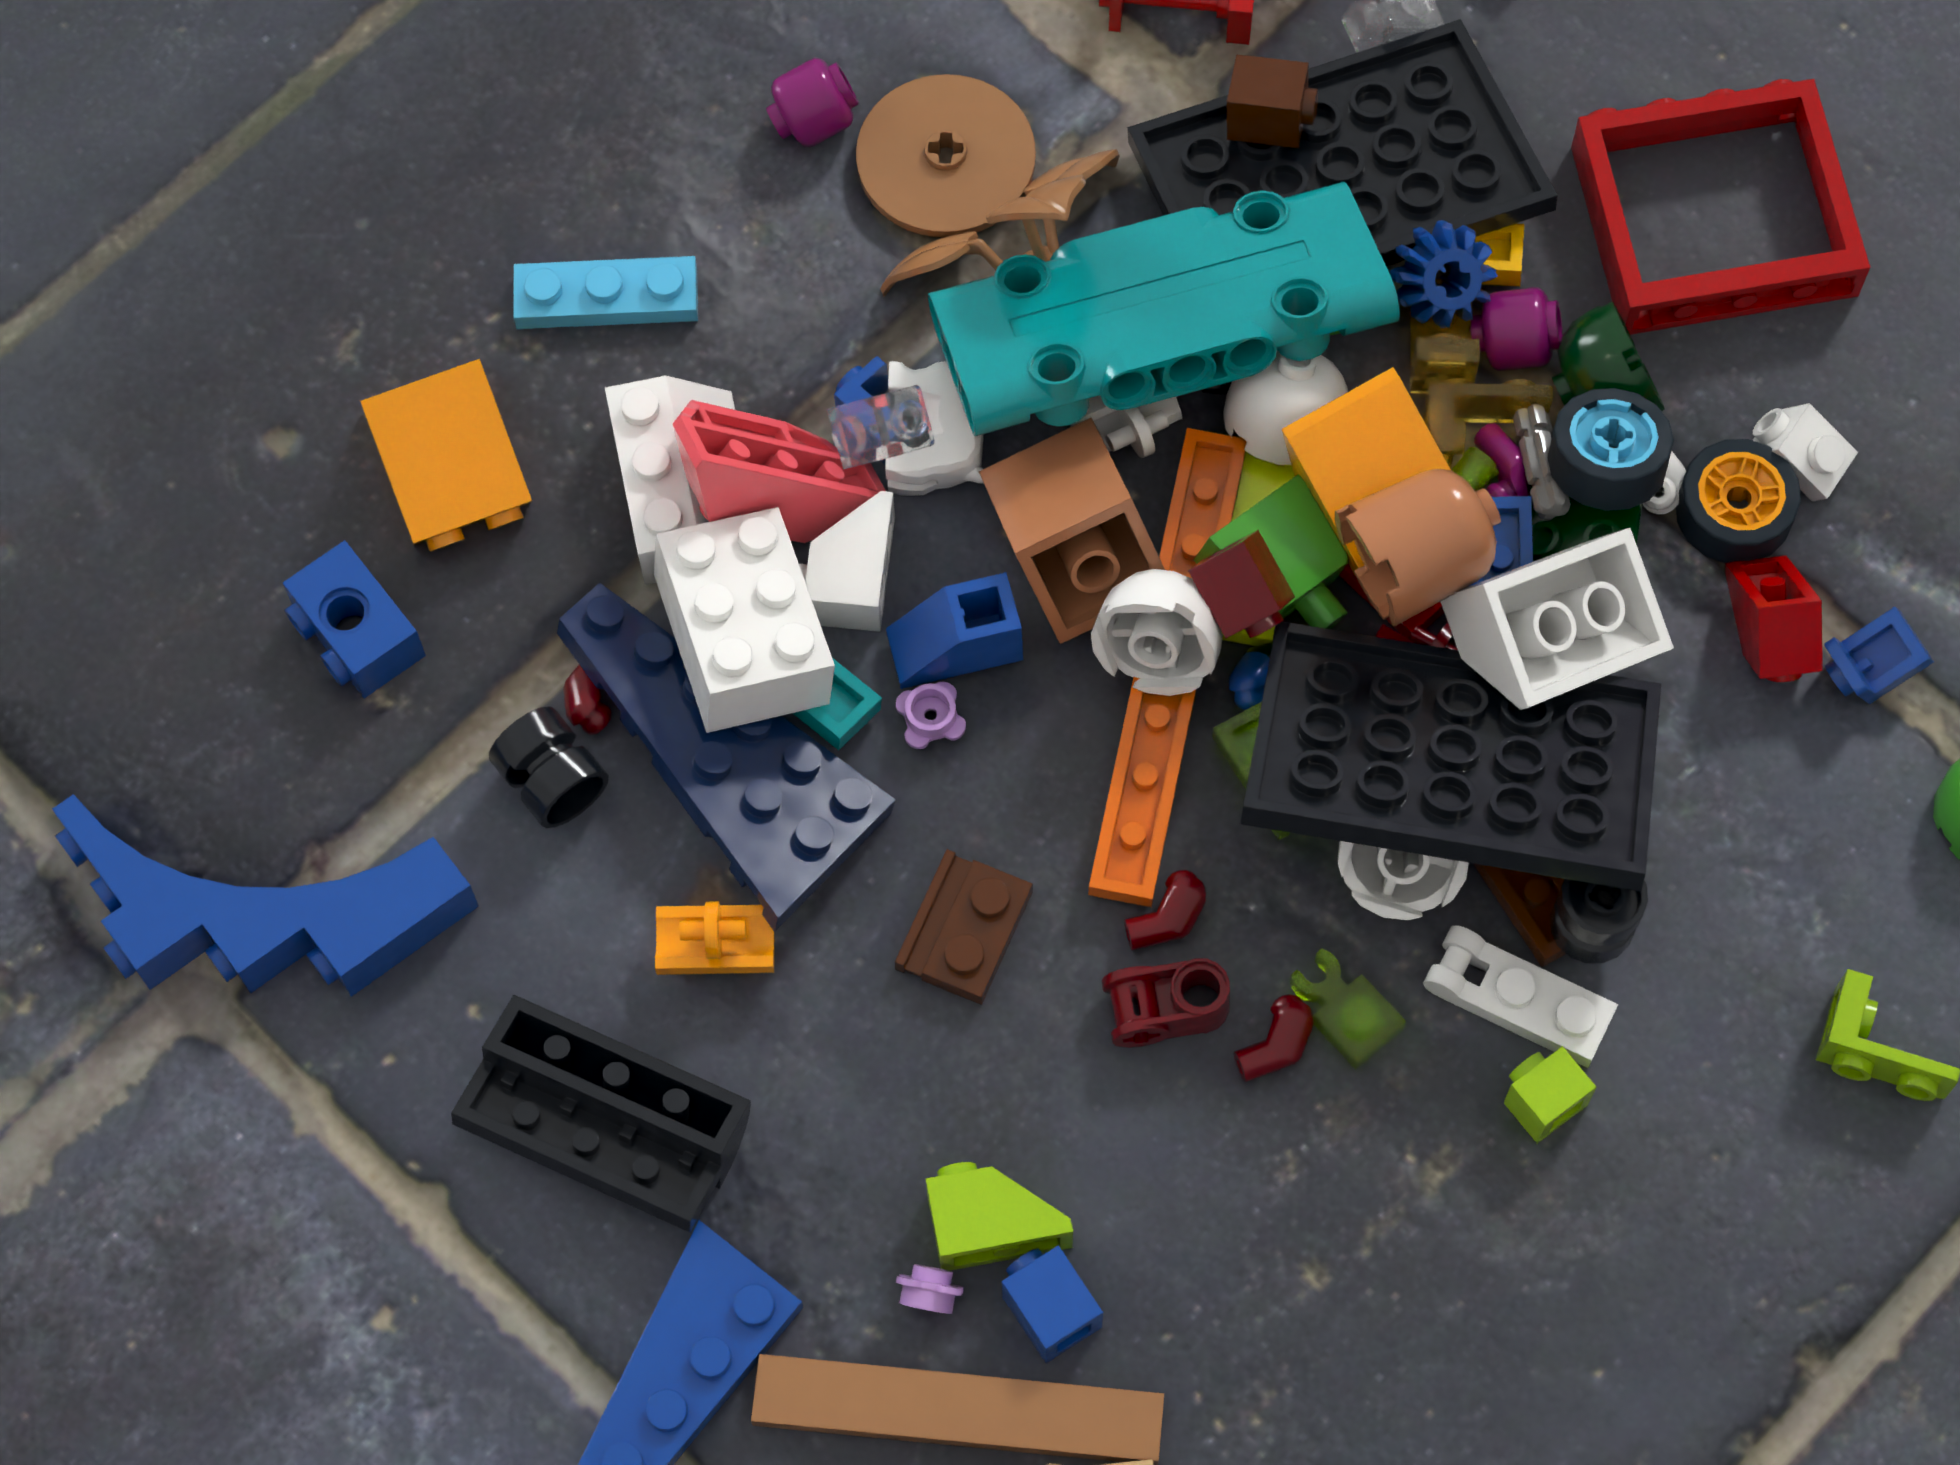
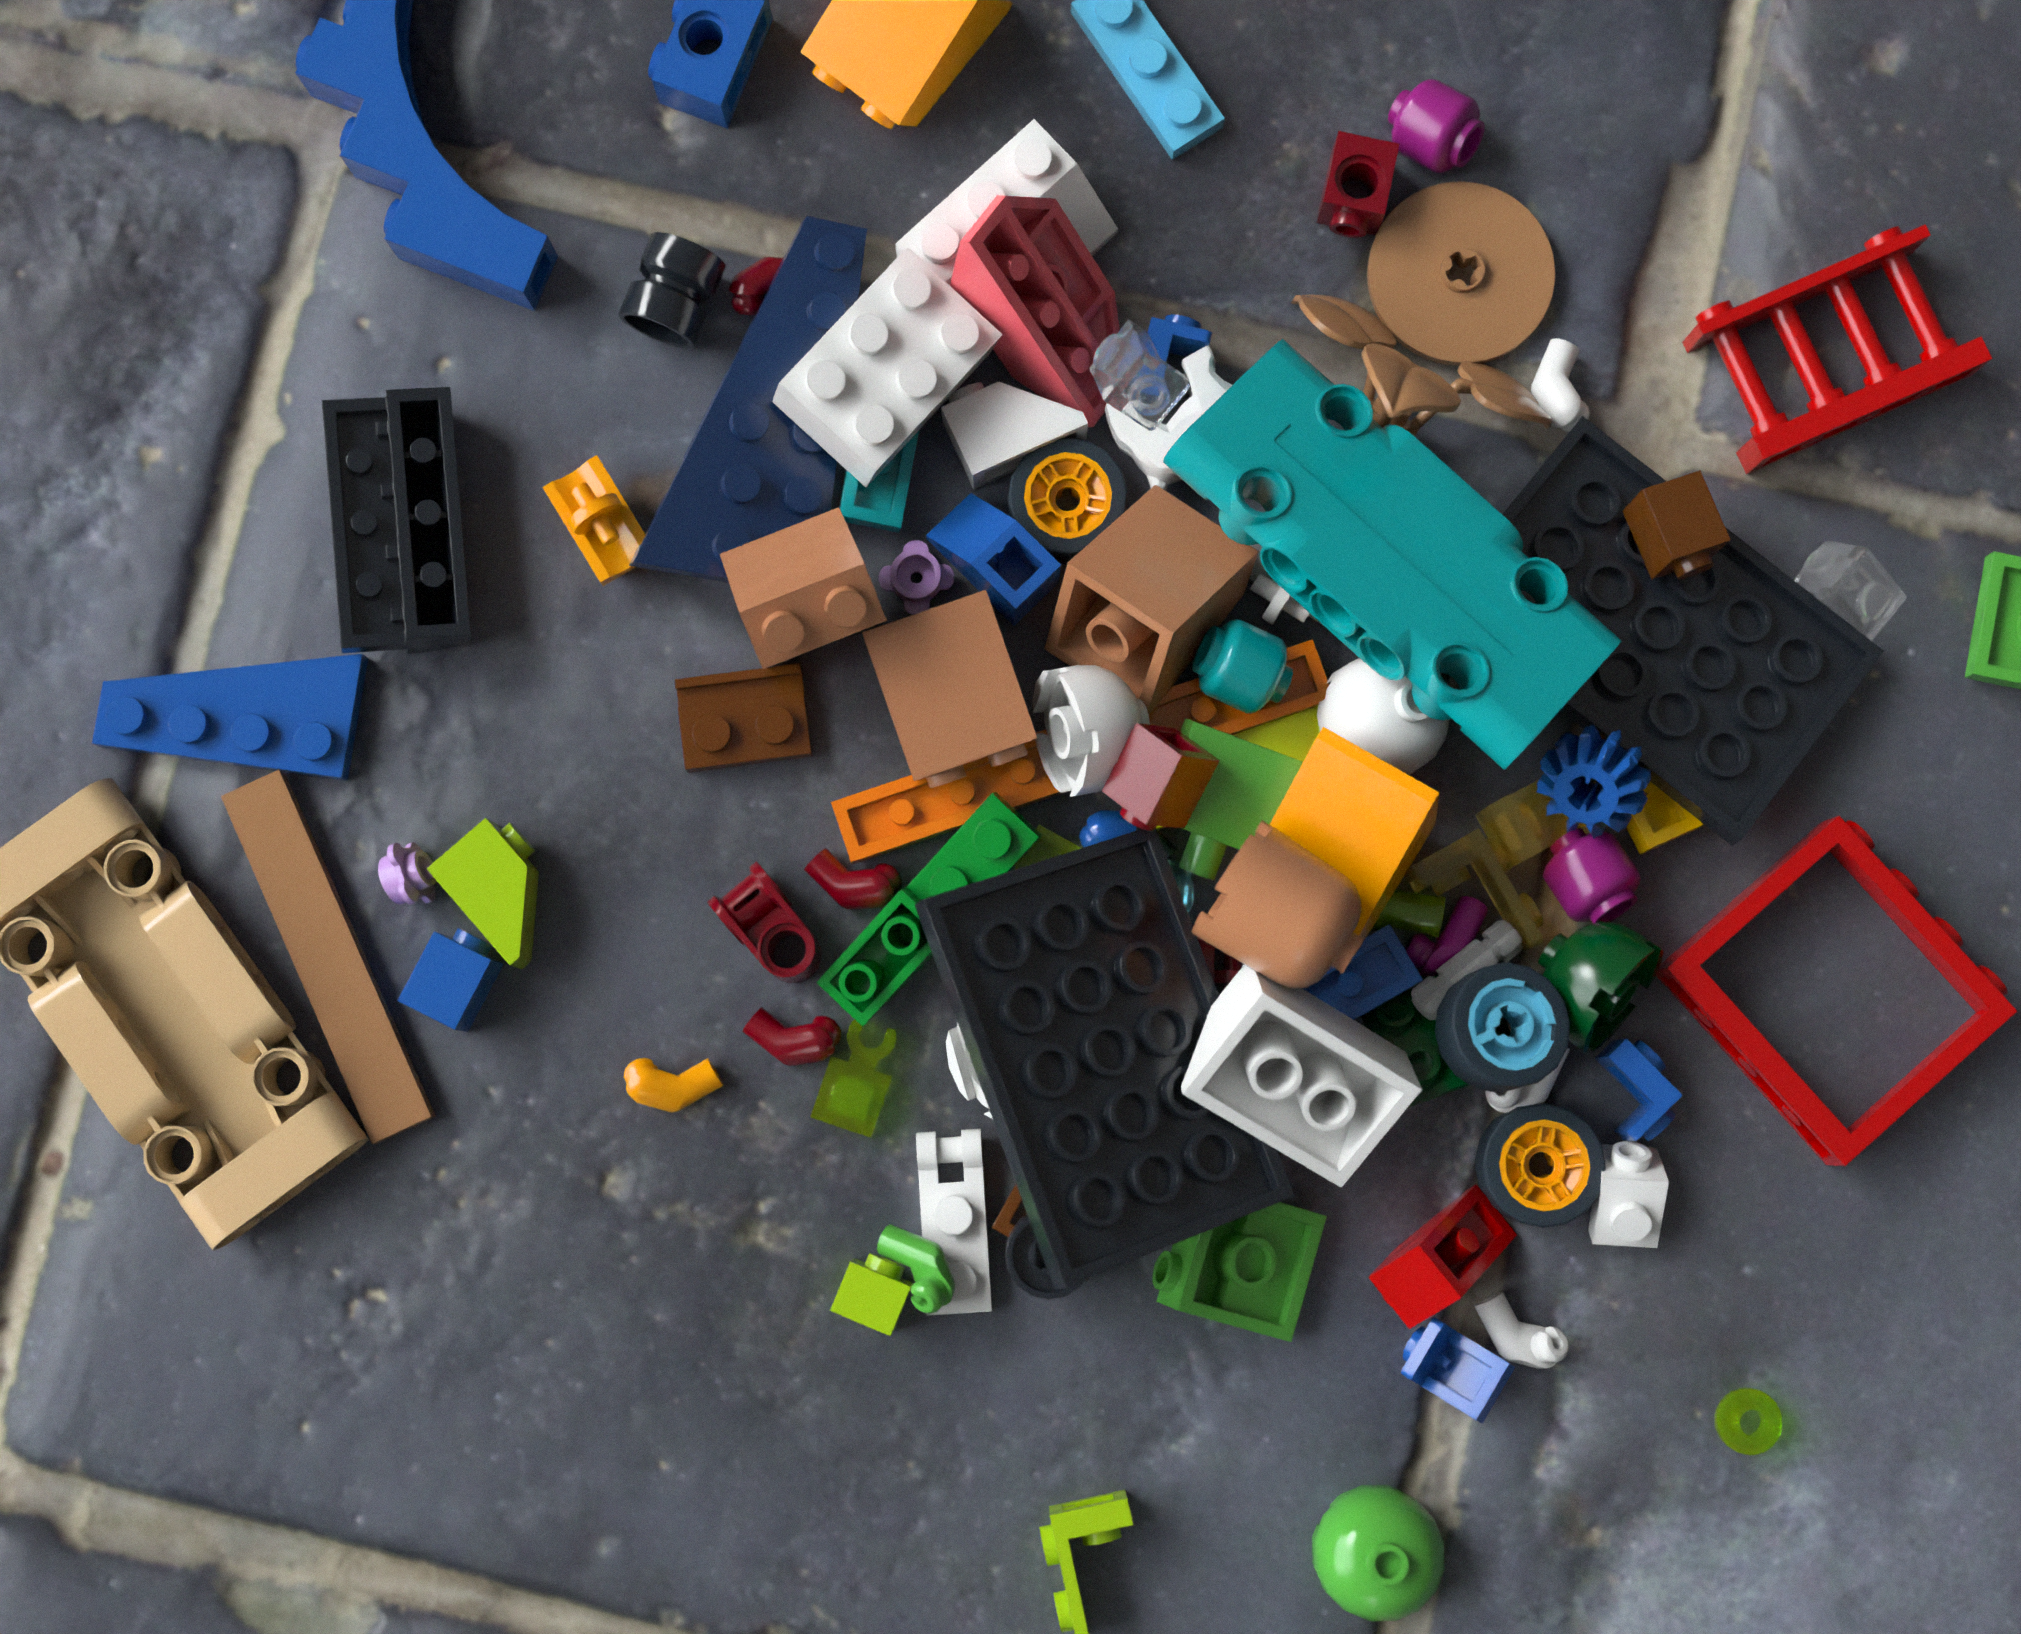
camera: 60 degrees right, 15 degrees up
none -> light orange arm [624,1058,724,1113]
none -> nougat slope [720,507,887,669]
none -> green slope [816,792,1043,1027]
none -> nougat slope [862,590,1037,788]
none -> bright green arm [877,1224,956,1314]
none -> wheel [1008,437,1128,564]
none -> bright green plate [1152,1202,1327,1342]
none -> teal head [1192,619,1293,714]
none -> dark red brick [1316,131,1400,238]
none -> white arm [1474,1292,1568,1369]
none -> white arm [1531,338,1589,433]
none -> blue bracket [1595,1039,1683,1141]

